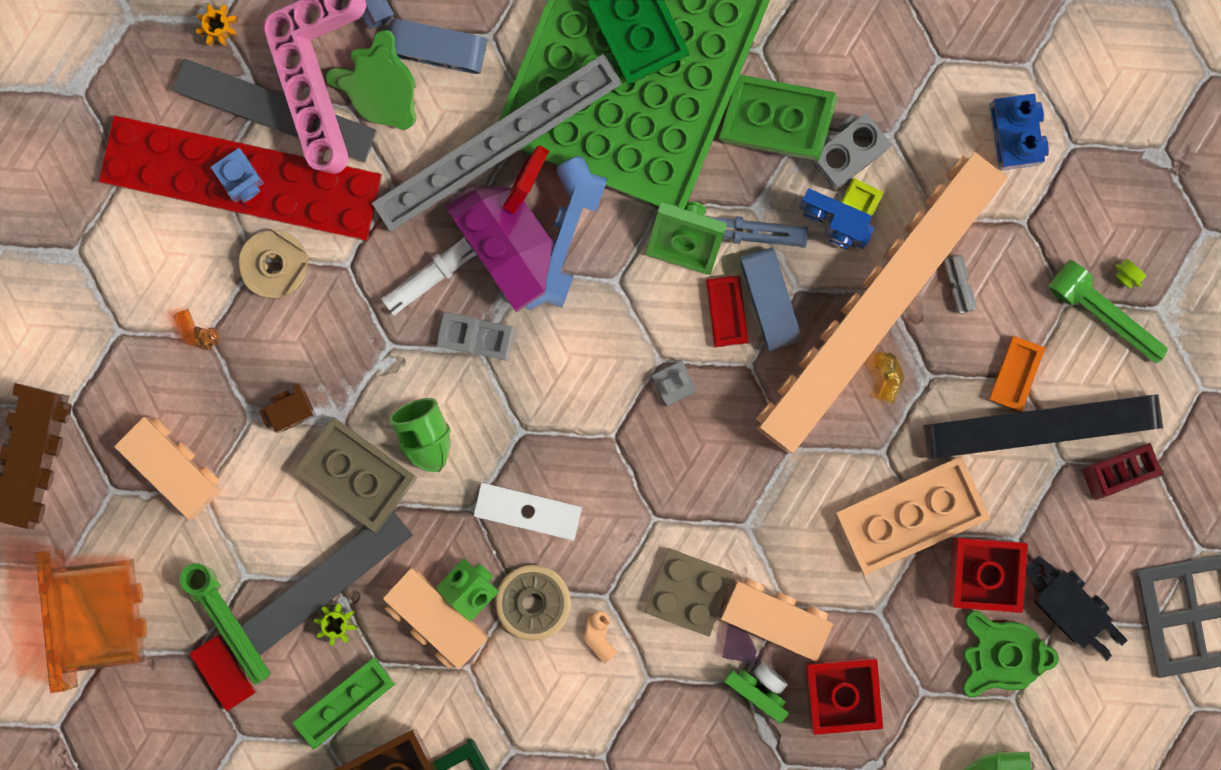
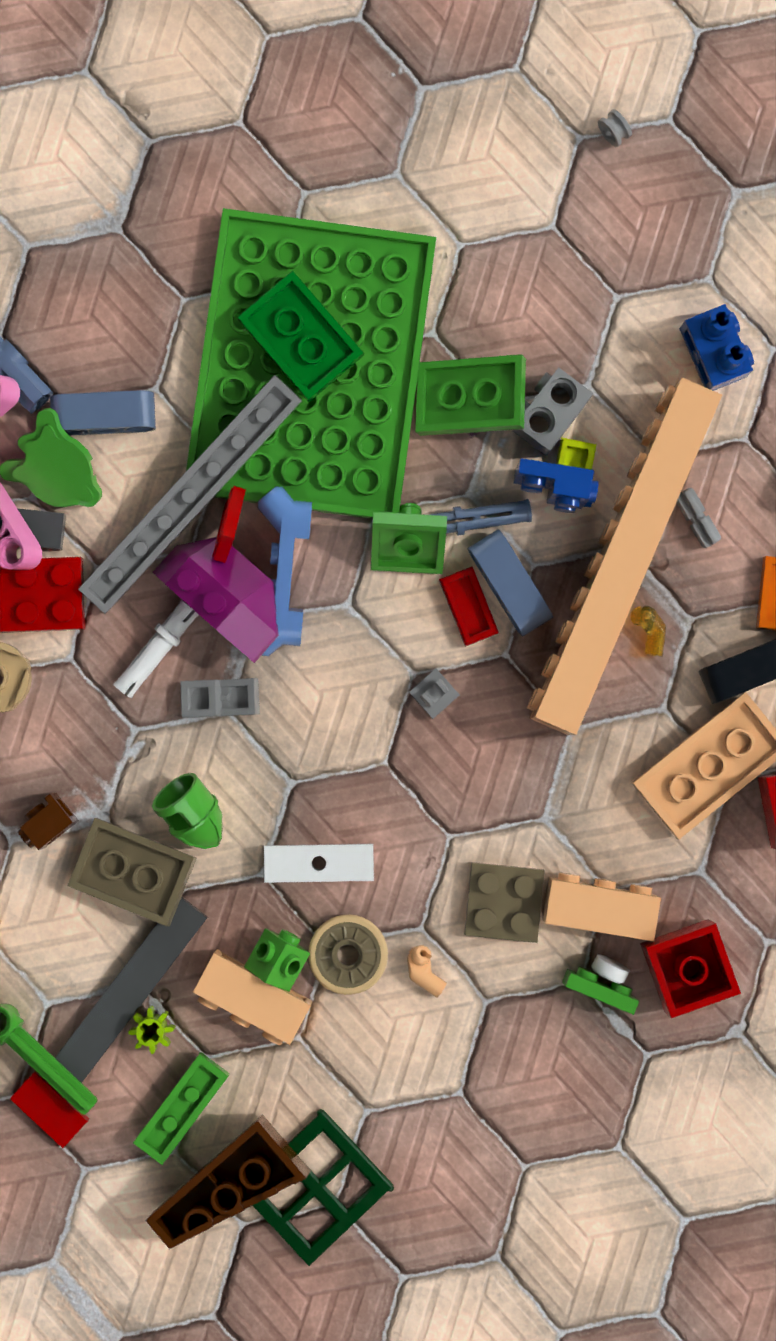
camera: 20 degrees left, 0 degrees up
clear purple tile [722,623,757,664] -> none

